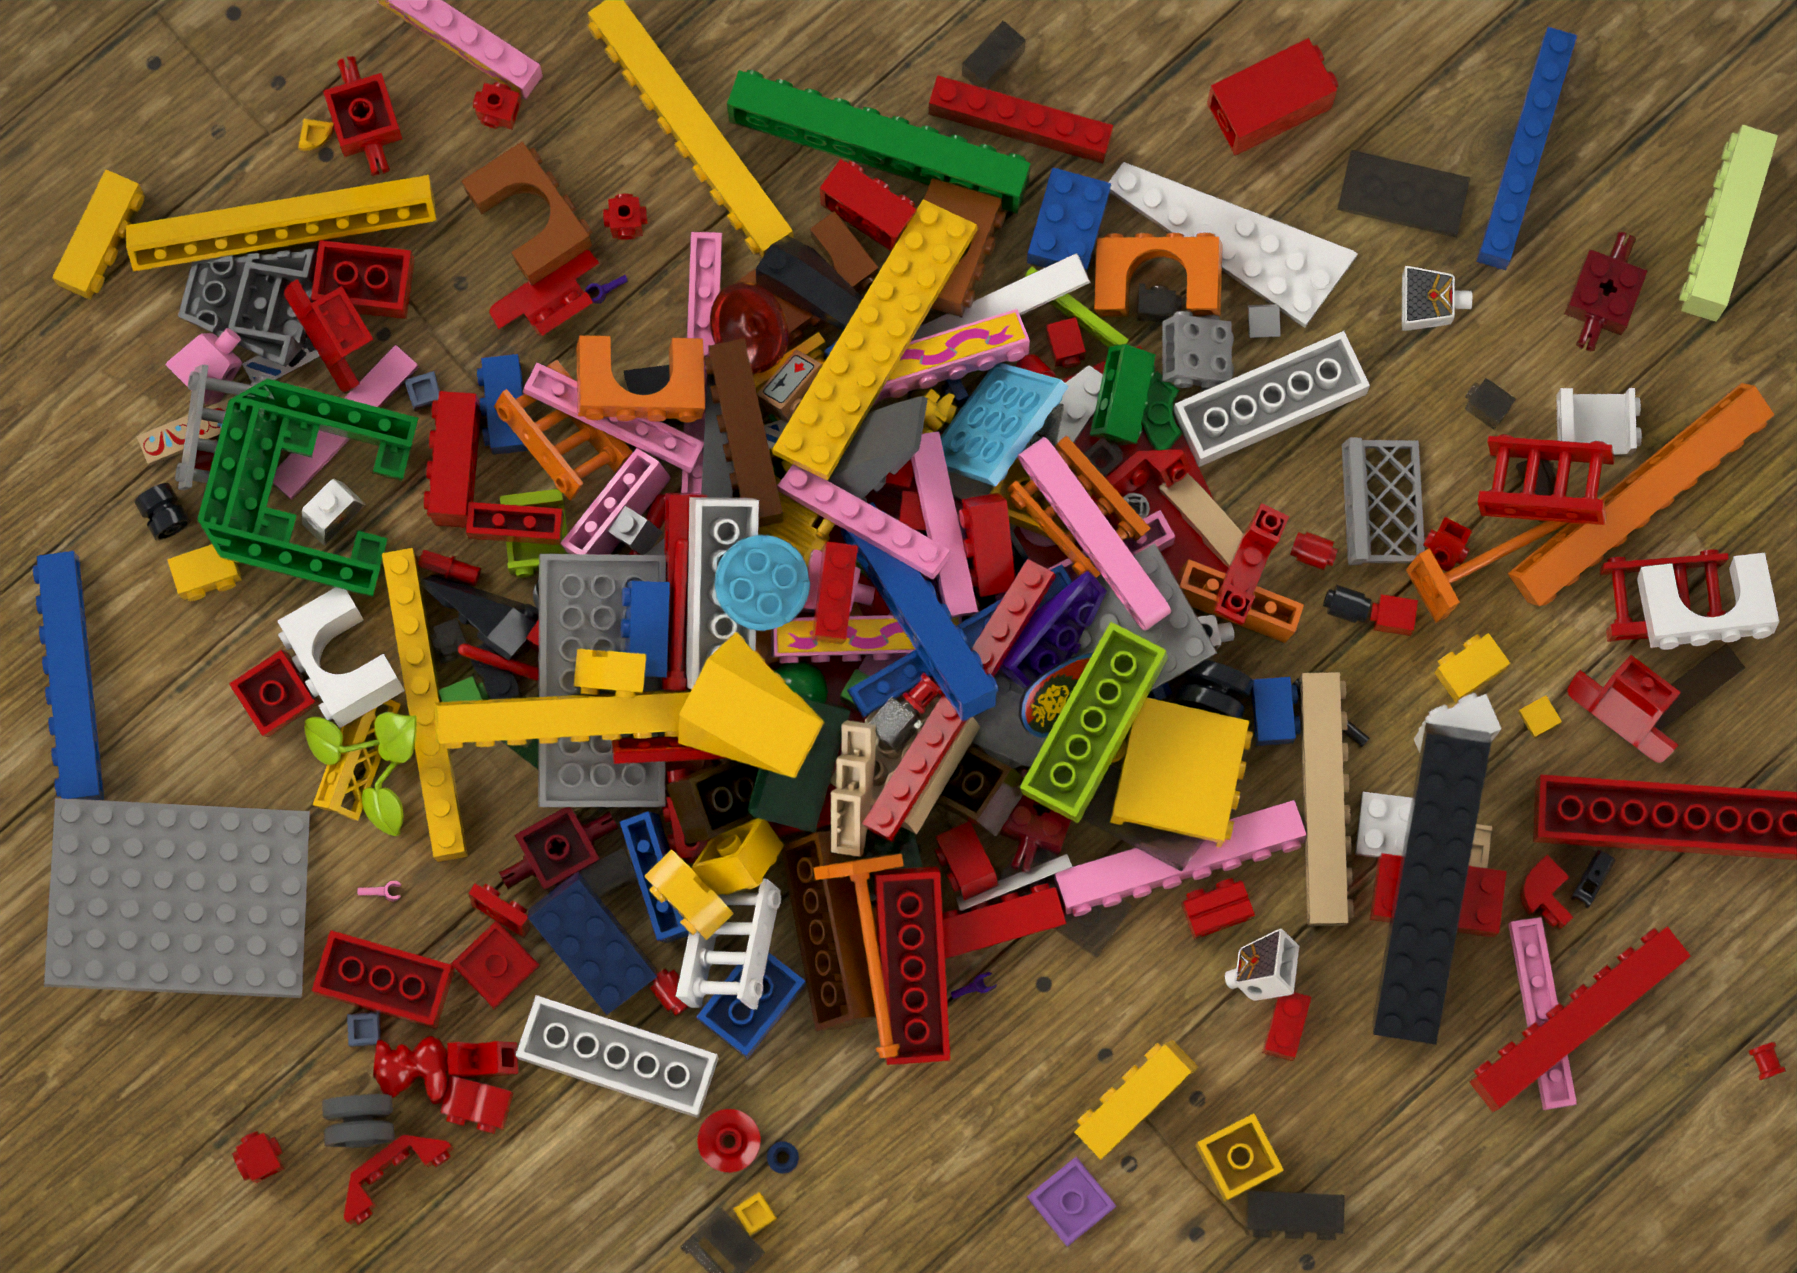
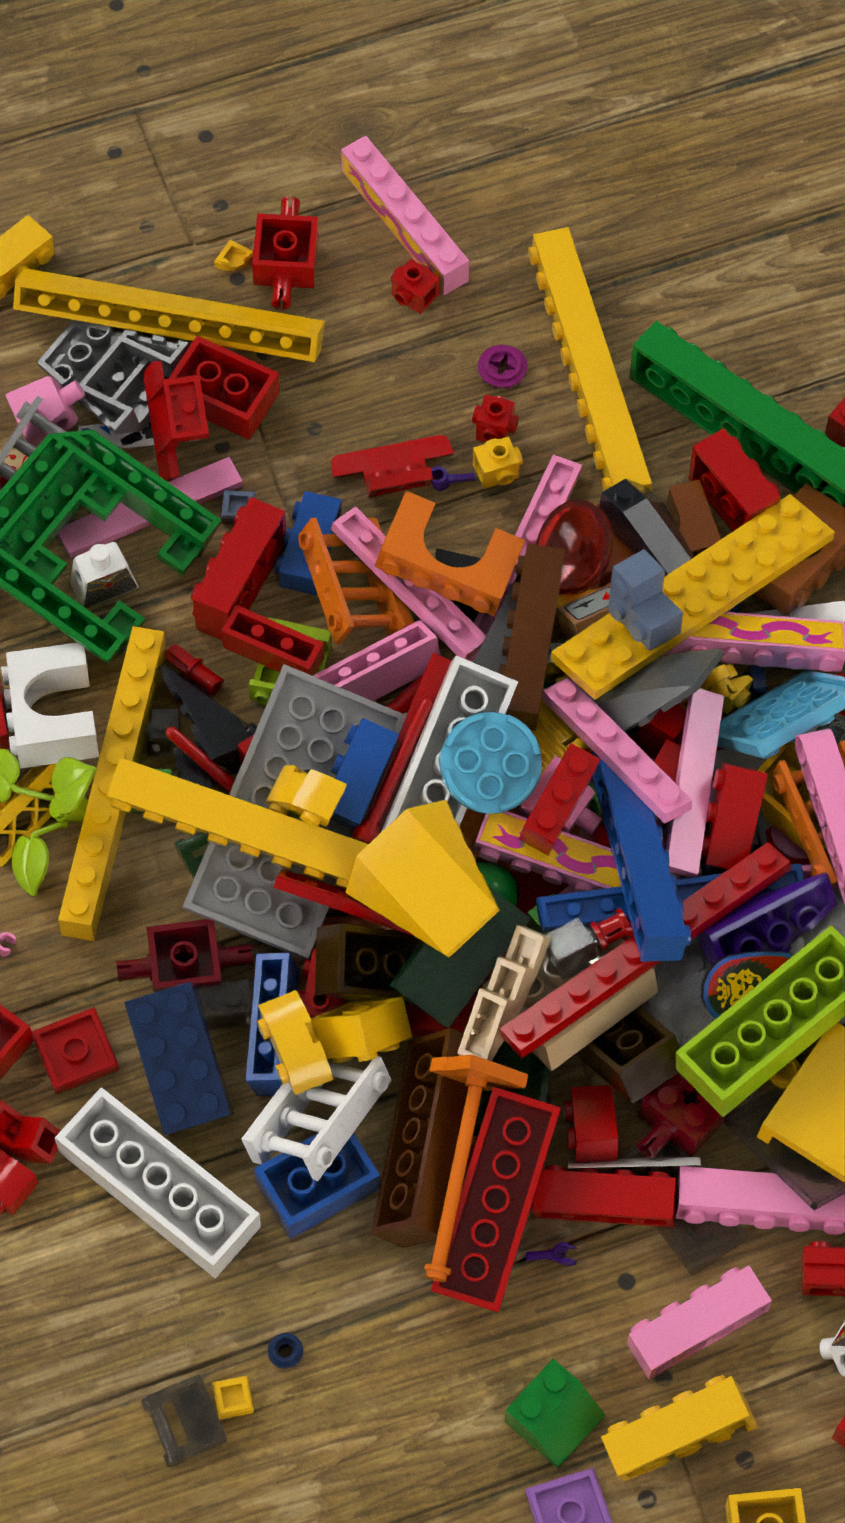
camera: 20 degrees right, 15 degrees down
dark orange arch [461,141,593,286] -> none
red plate [468,883,531,939] -> none
light grey brick [608,506,662,555] -> none
red brick [650,968,689,1017] -> none
red dish [697,1109,761,1173] -> none
none -> yellow brick [473,436,523,489]
none -> magenta gear [478,345,527,390]
none -> green slope [504,1358,605,1469]
none -> sand blue brick [608,549,683,651]
none -> bright pink brick [627,1265,772,1380]

